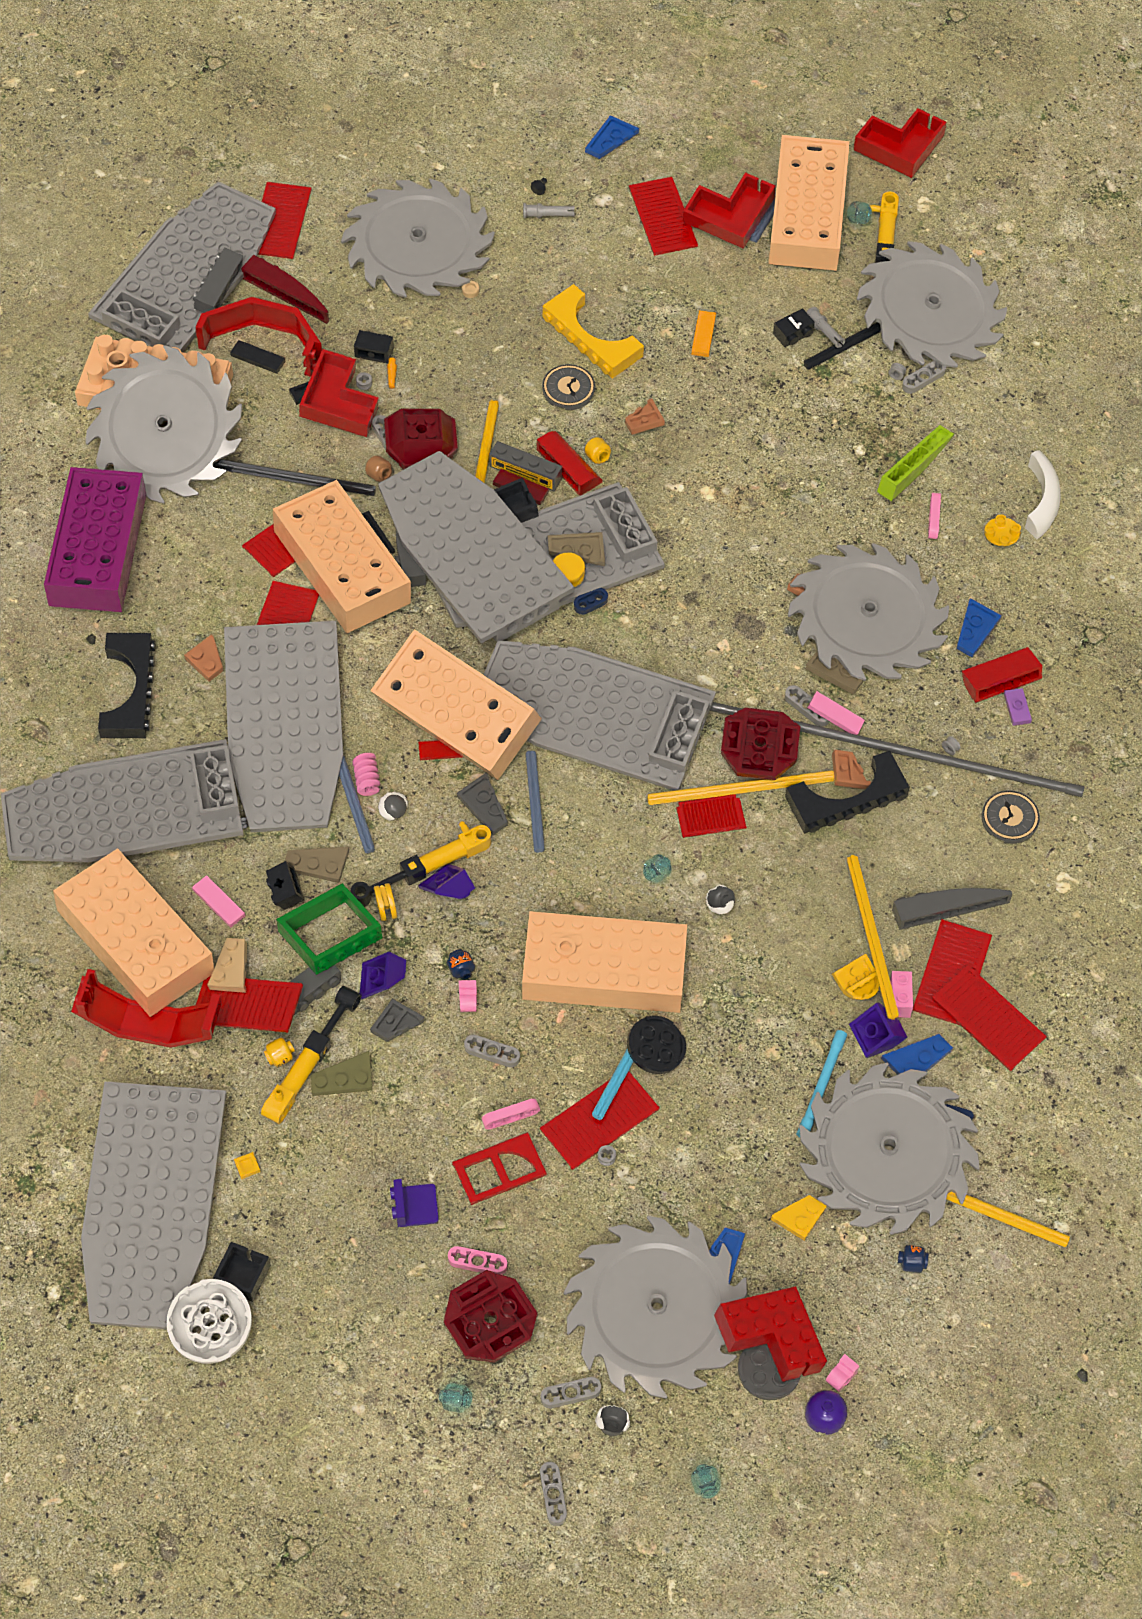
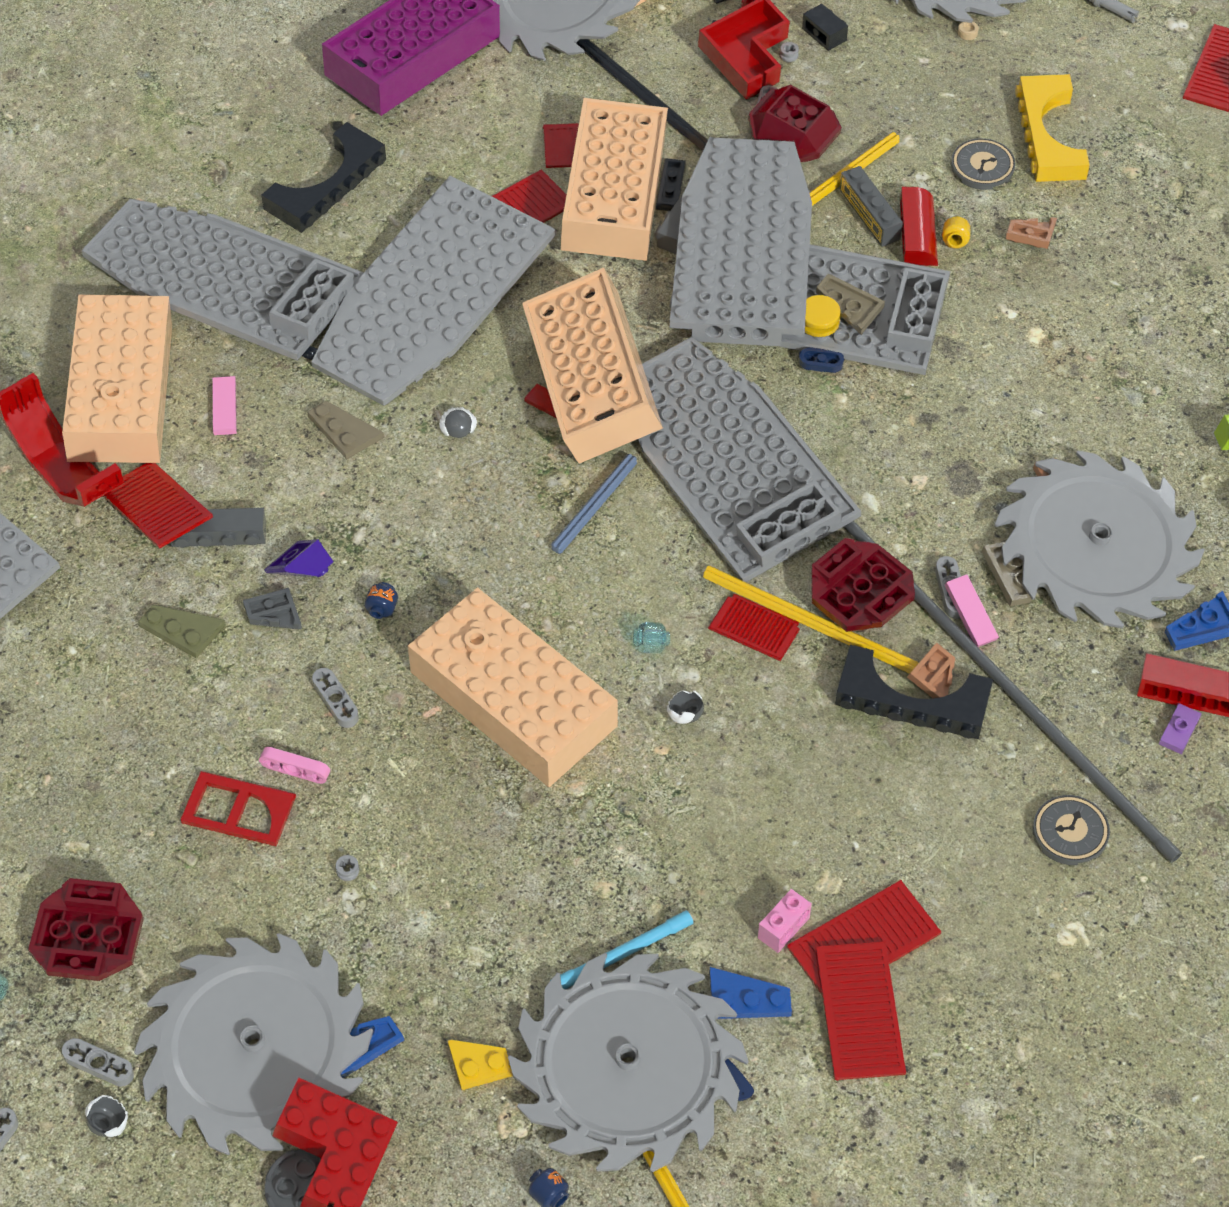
camera: 40 degrees right, 5 degrees down
nougat wing [184,634,223,682] -> none
tan wing [208,938,247,993] -> none
yellow tile [234,1152,260,1179] -> none
piece [261,985,362,1124] -> none
yellow head [264,1038,295,1067] -> none
black brick [266,861,304,910] -> none
green window [276,883,383,975] -> none
sand blue axle [339,755,375,854] -> none
yellow piece [350,821,491,907] -> none
bright pink piece [352,753,380,796] -> none
medium nougat head [365,456,392,482] -> none
yellow head [374,883,397,922] -> none
light orange animal [387,358,397,389] -> none
dark purple bracket [390,1179,439,1227] -> none
dark purple slope [418,864,475,899] -> none
bright pink beam [448,1246,507,1275] -> none
dark grey wing [457,772,508,835] -> none
bright pink leg [459,980,477,1012] -> none
dark red tile [493,469,549,505] -> none
black piece [494,478,539,523] -> none
red window [540,1071,660,1170] -> none
medium azure axle [592,1049,633,1120] -> none
black tile [627,1015,686,1074] -> none
light orange tile [691,310,716,357] -> none
yellow slope [832,954,879,1000] -> none
yellow axle [847,855,899,1020] -> none
dark purple slope [849,1002,908,1058] -> none
dark grey slope [892,888,1012,930] -> none
light grey bush [942,736,961,756] -> none

